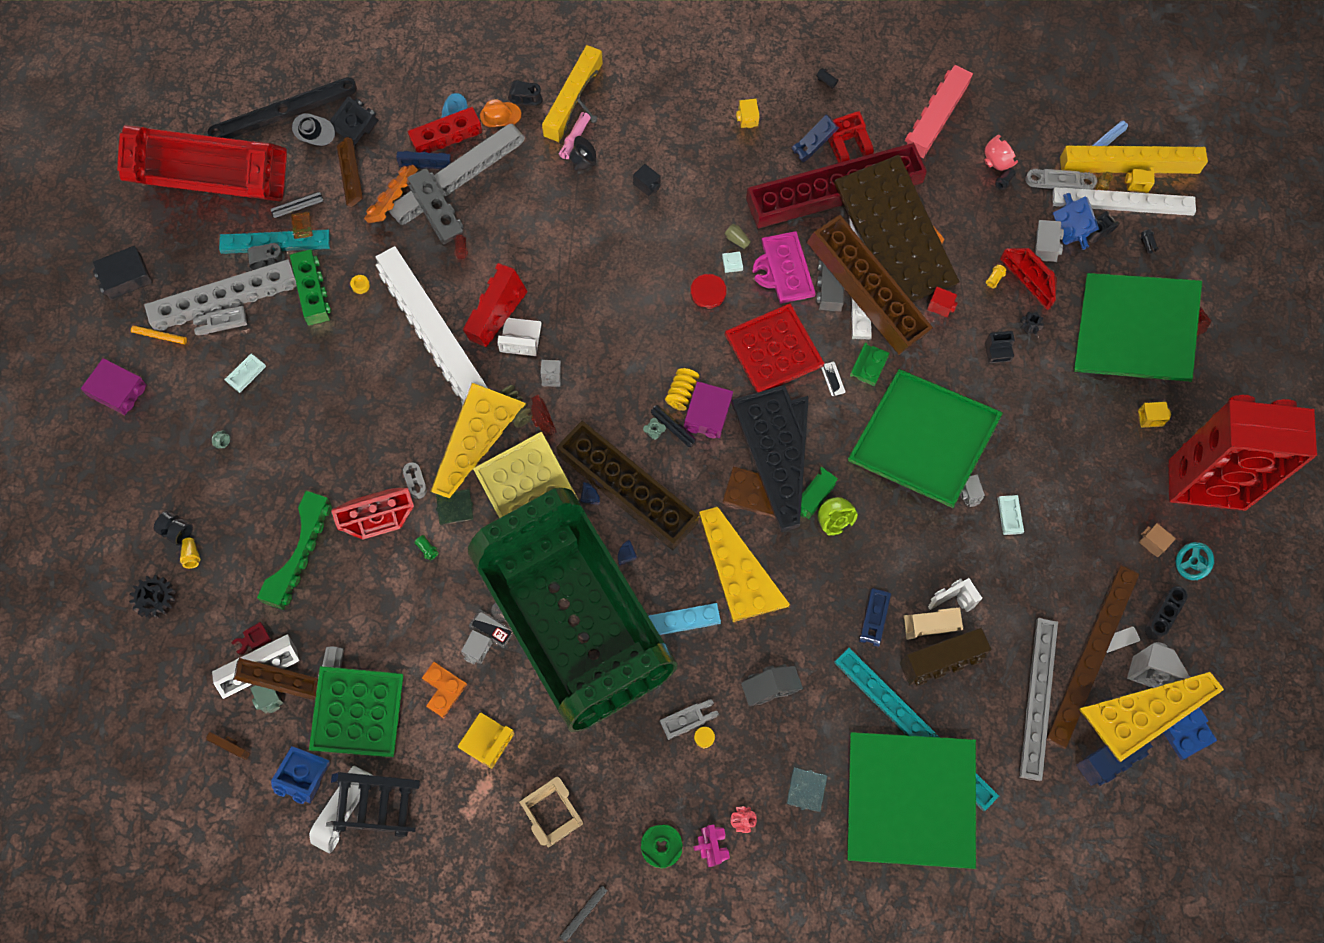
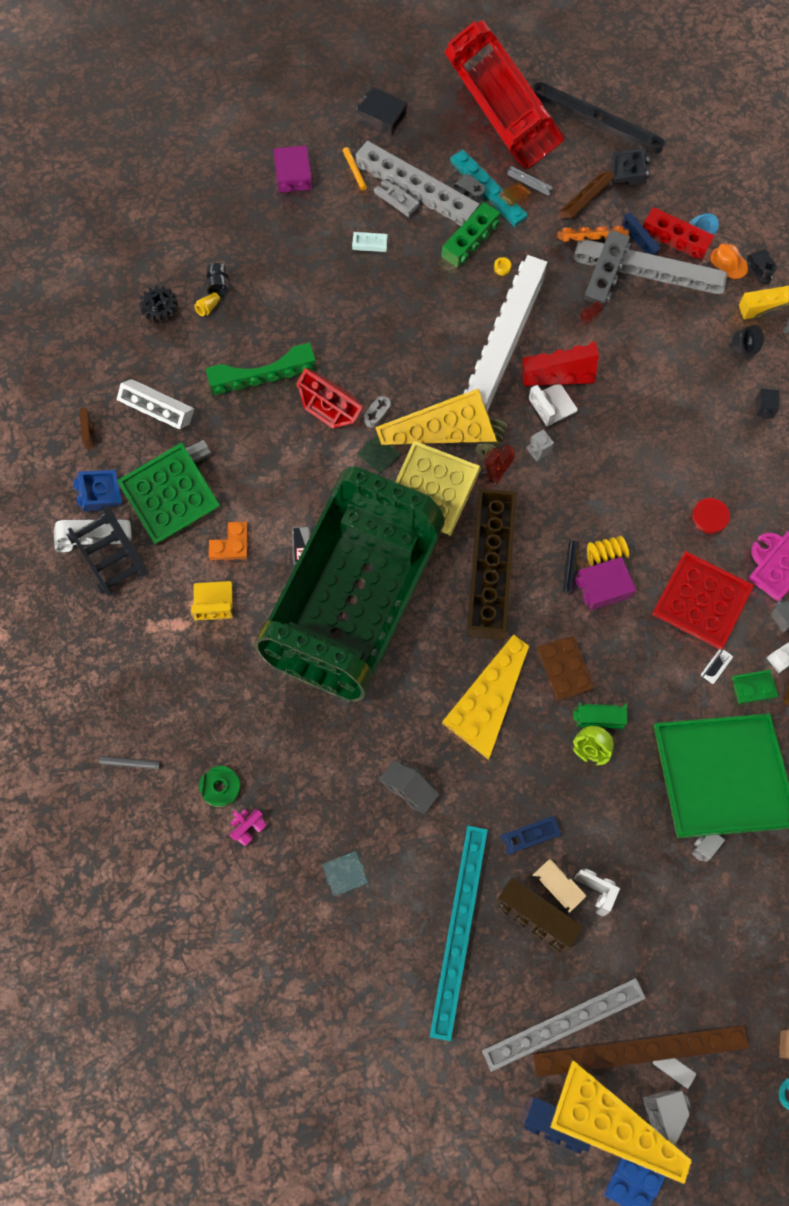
camera: 55 degrees right, 0 degrees up
sand green plate [212,430,230,448] -> none
dark red plate [231,622,271,655] -> none
reddish brown plate [233,658,318,700] -> none
sand green brick [250,685,284,713] -> none
piece [292,113,335,146] -> none
green pin [415,535,438,560] -> none
light grey brick [461,630,492,664] -> none
tan piece [519,777,583,848] -> none
bright pink pin [559,112,591,159] -> none
dark blue tile [580,482,600,505] -> none
dark blue tile [617,540,637,566] -> none
sand green plate [643,418,666,440] -> none
medium azure plate [648,603,721,635] -> none
light grey hinge [660,699,719,740] -> none
yellow tile [694,727,715,748] -> none
light aqua plate [722,252,743,273] -> none
olive cone [724,223,751,249] -> none
coral gear [730,806,757,833] -> none
black wing [731,385,809,532] -> none
green tile [847,732,976,869] -> none
light aqua plate [997,495,1024,535] -> none
black beam [1145,586,1188,640] -> none

